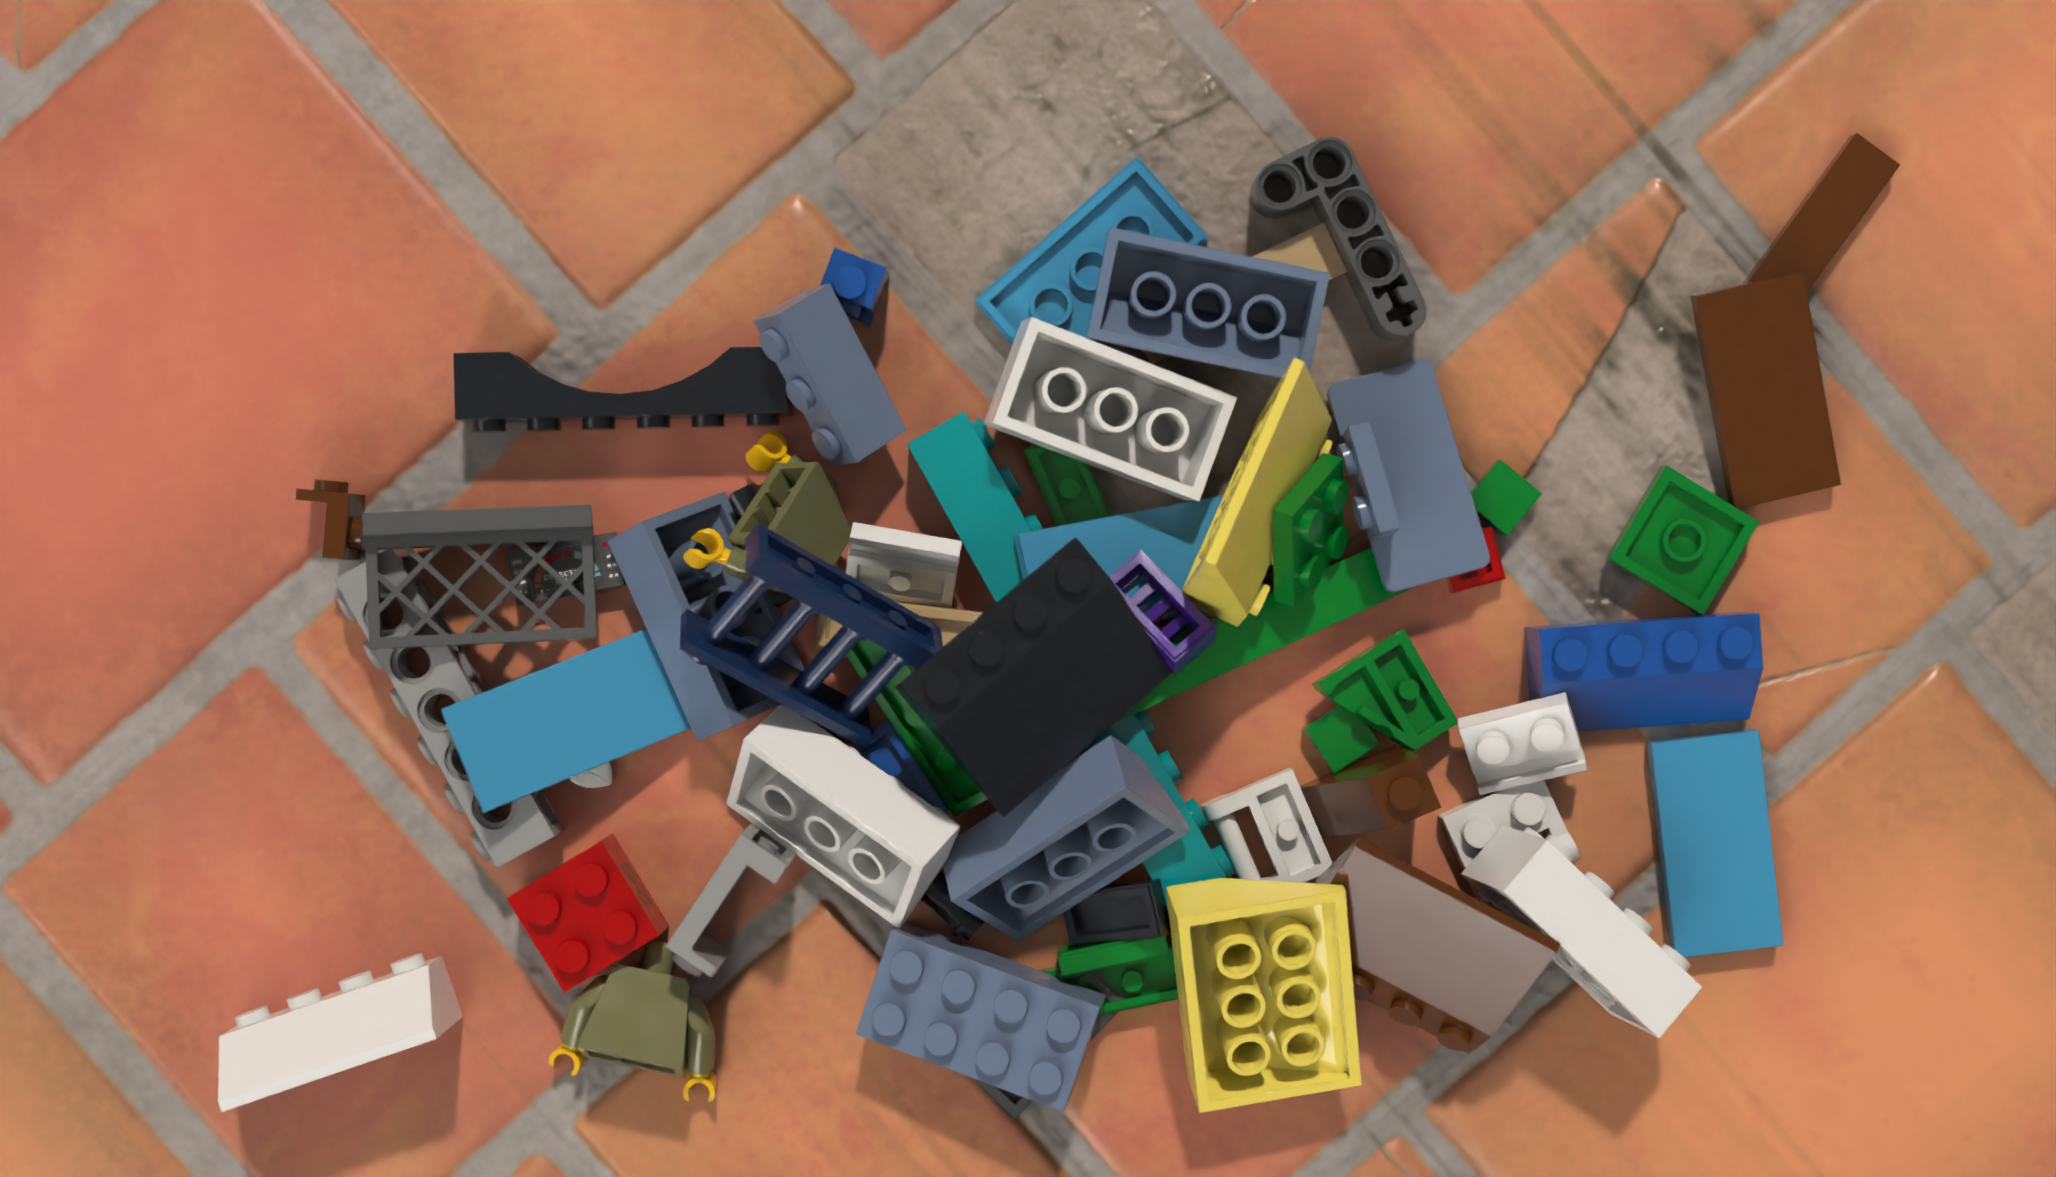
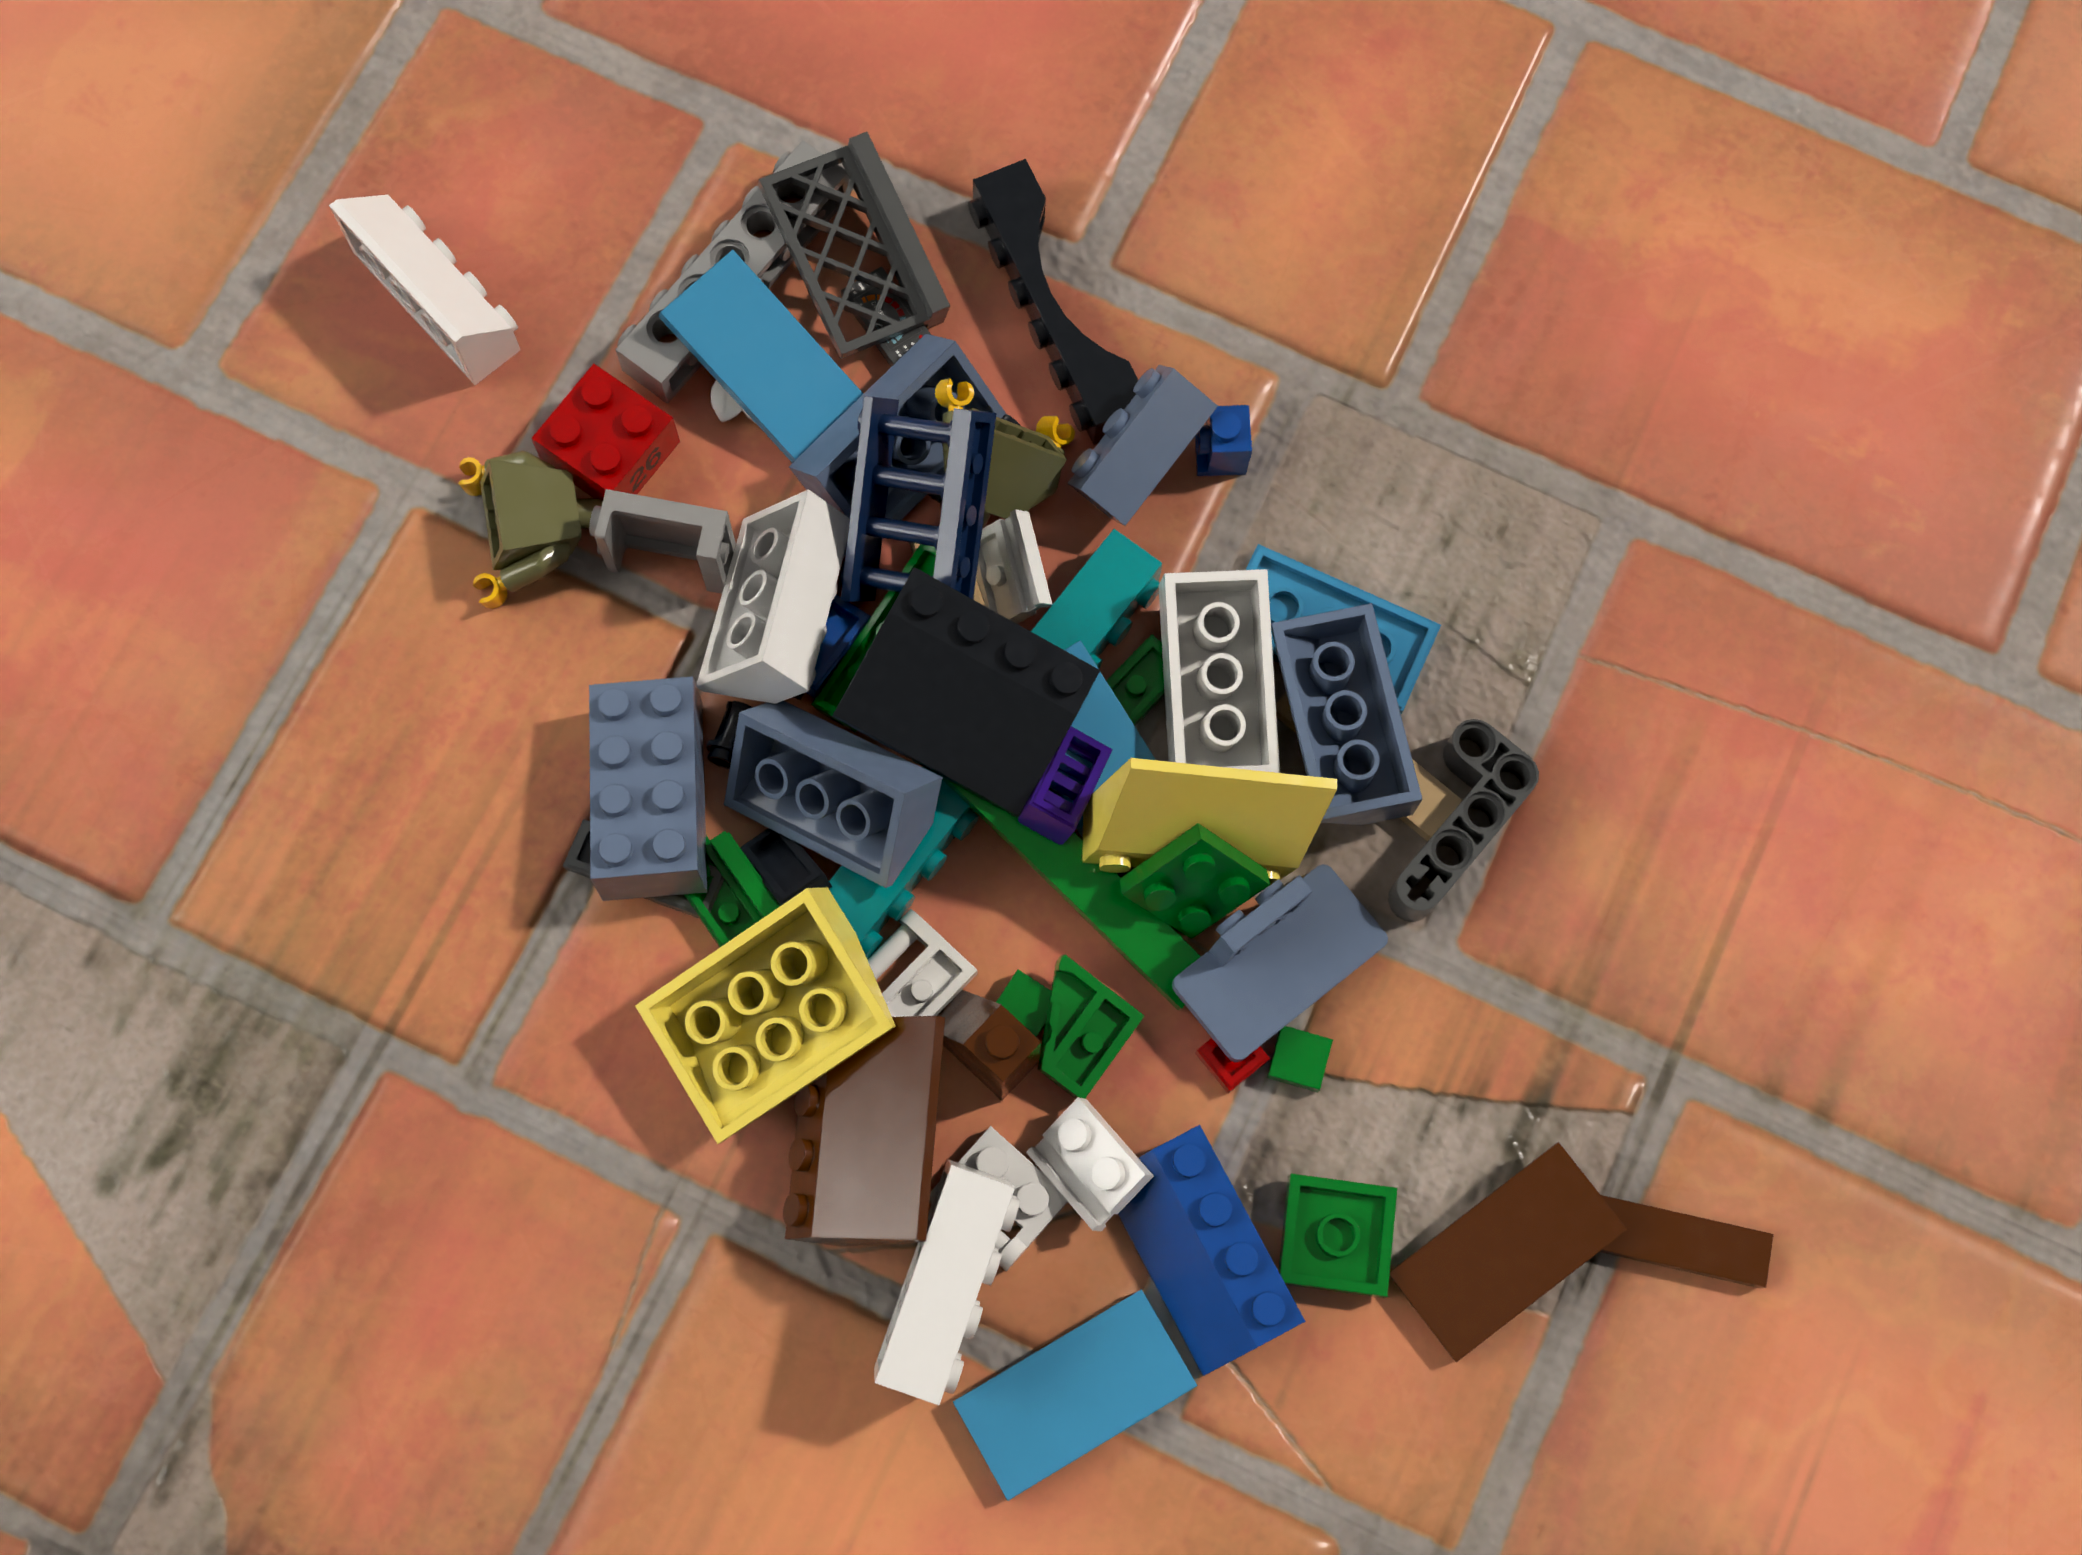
camera: 60 degrees right, 15 degrees down
reddish brown bracket [295,479,366,560] -> none

